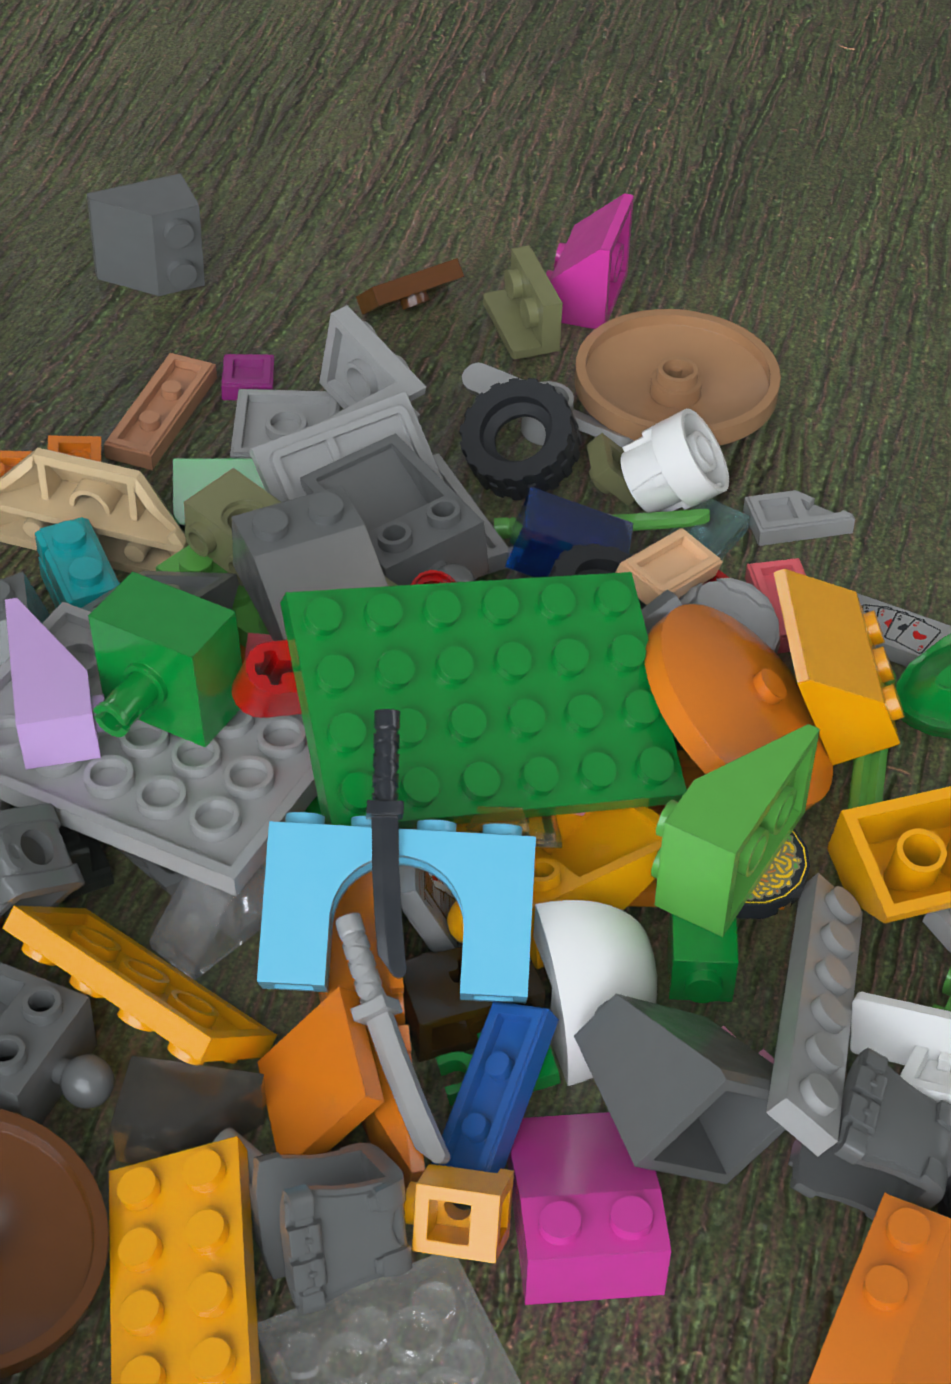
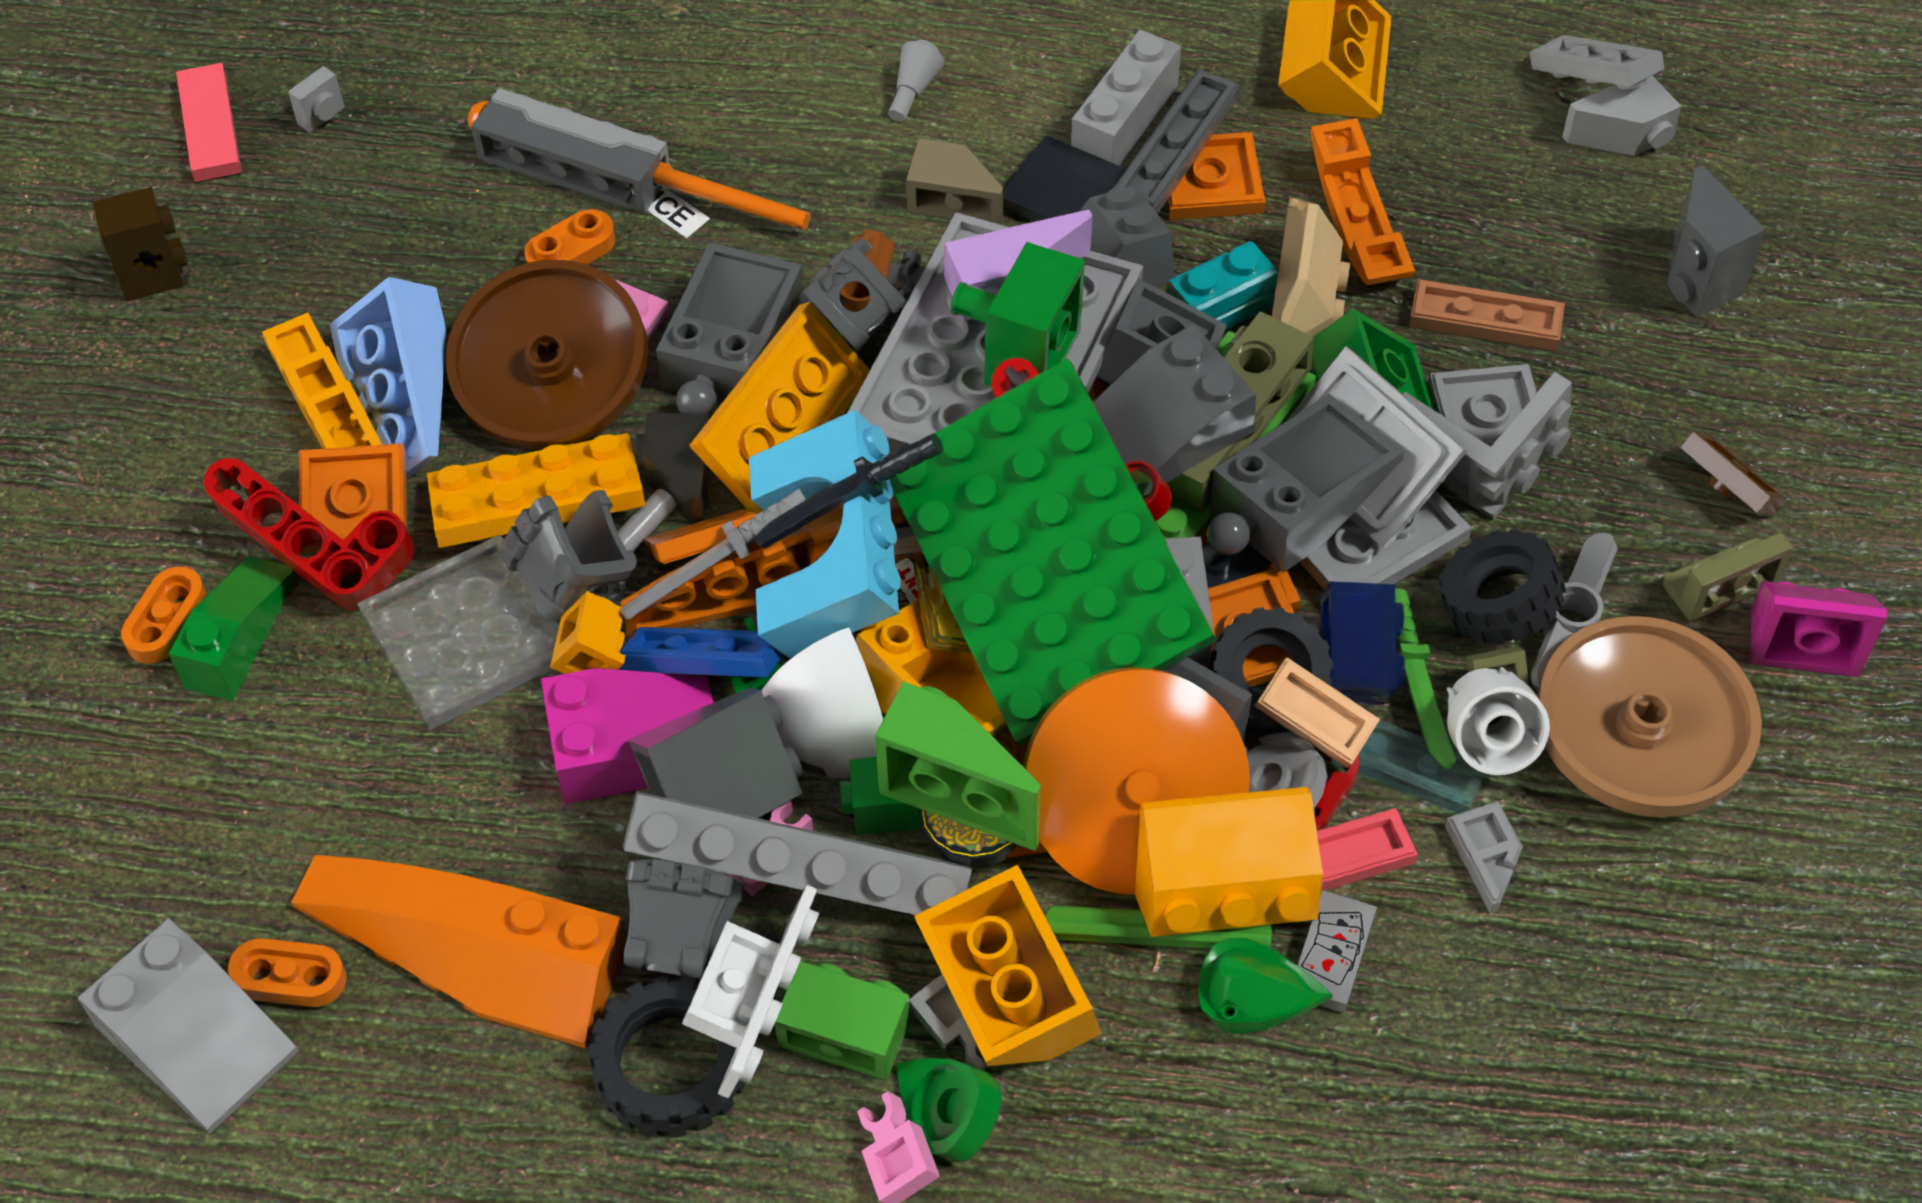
camera: 85 degrees right, 10 degrees up
magenta tile [221,354,275,400] -> none

